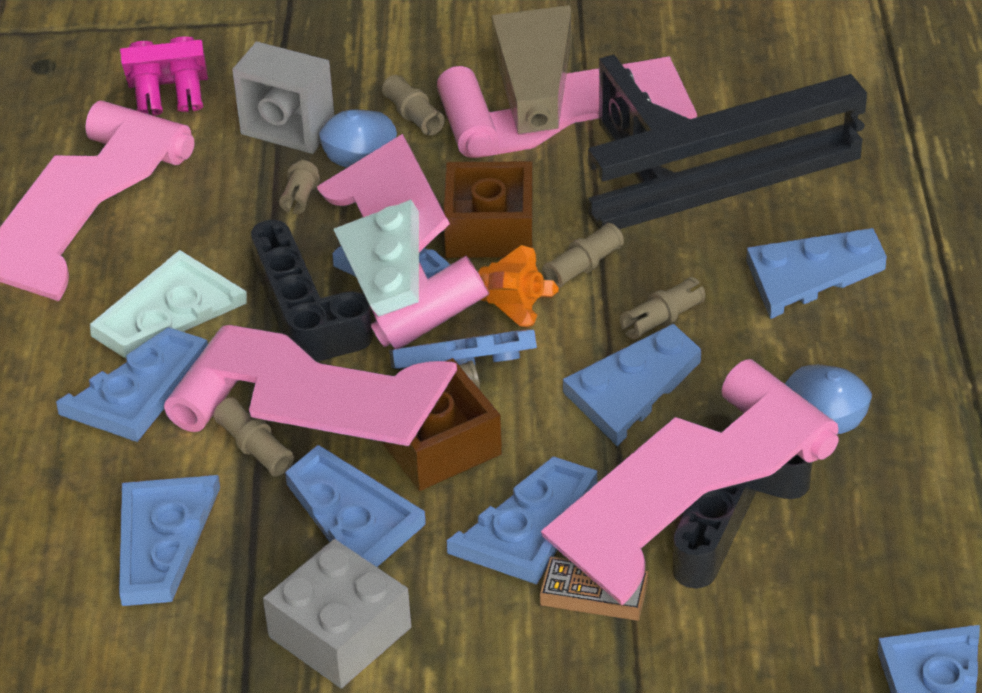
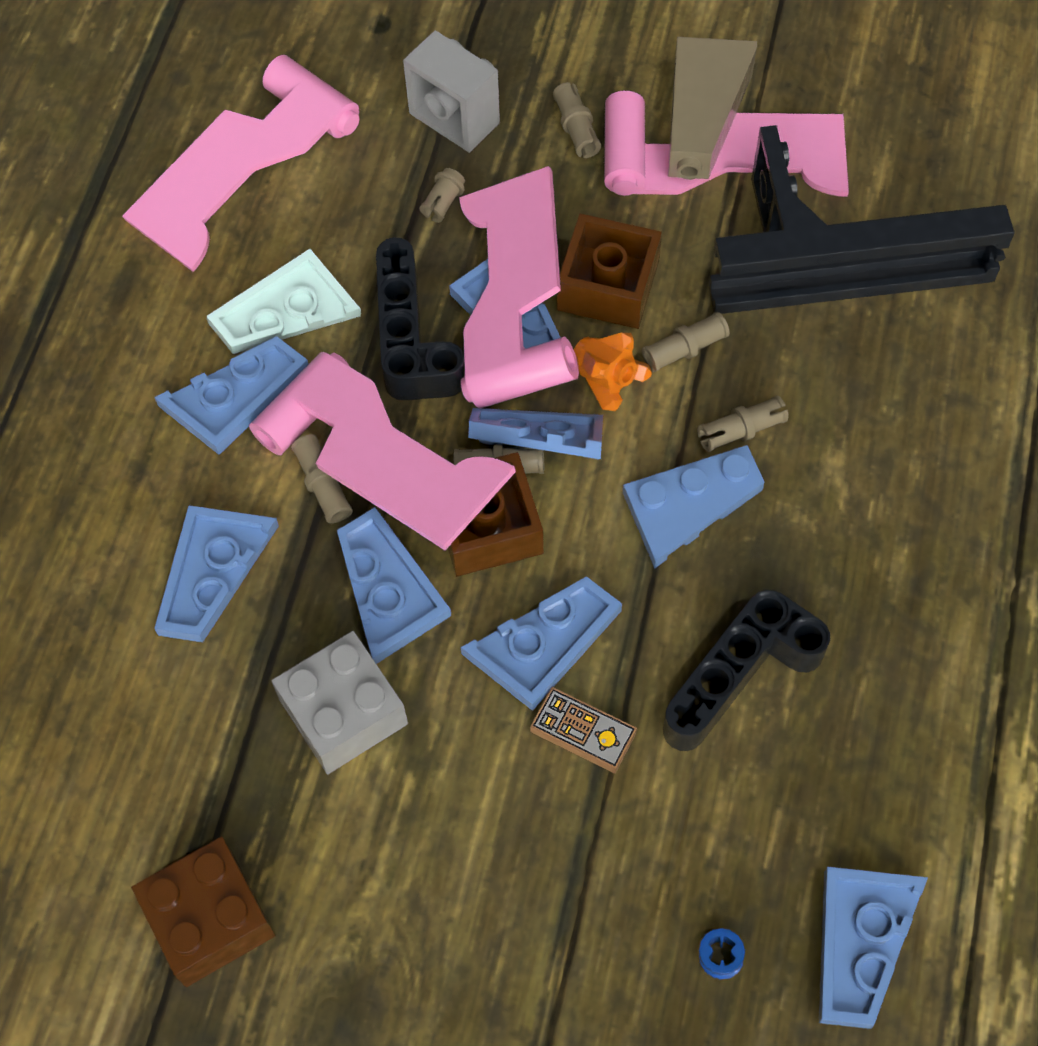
camera: 15 degrees right, 20 degrees up
dark pink plate [120,36,208,116] -> none
medium blue hat [319,110,397,167] -> none
light aqua wing [334,200,419,317] -> none
bright pink door [541,359,839,605] -> none
medium blue wing [746,228,887,319] -> none
medium blue hat [785,364,872,434] -> none

